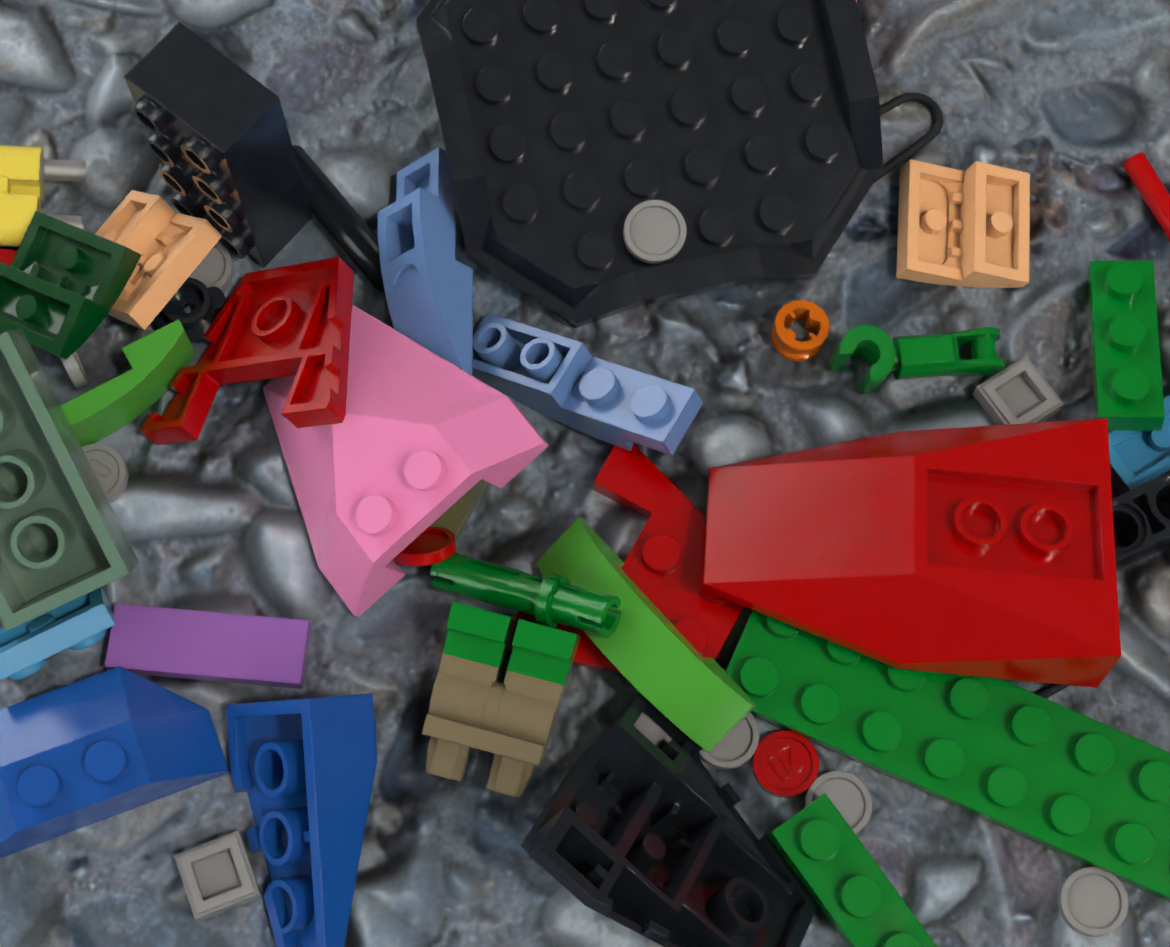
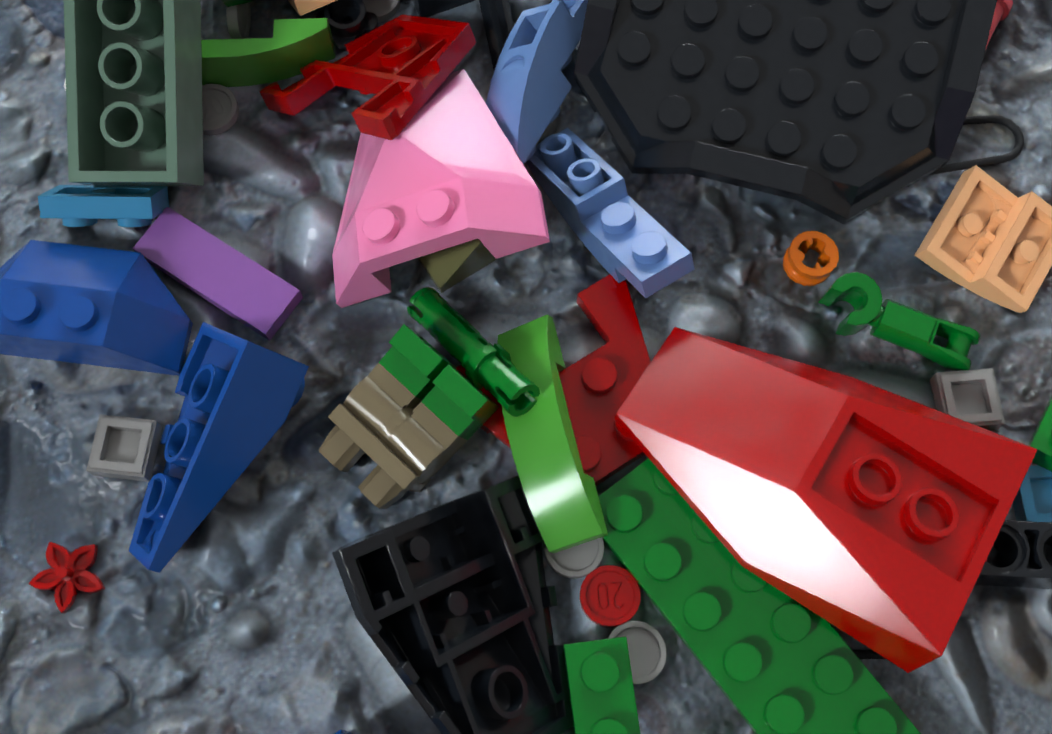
camera: 30 degrees right, 0 degrees up
red piece [393,527,456,566] -> none
light grey piece [623,200,687,264] -> none

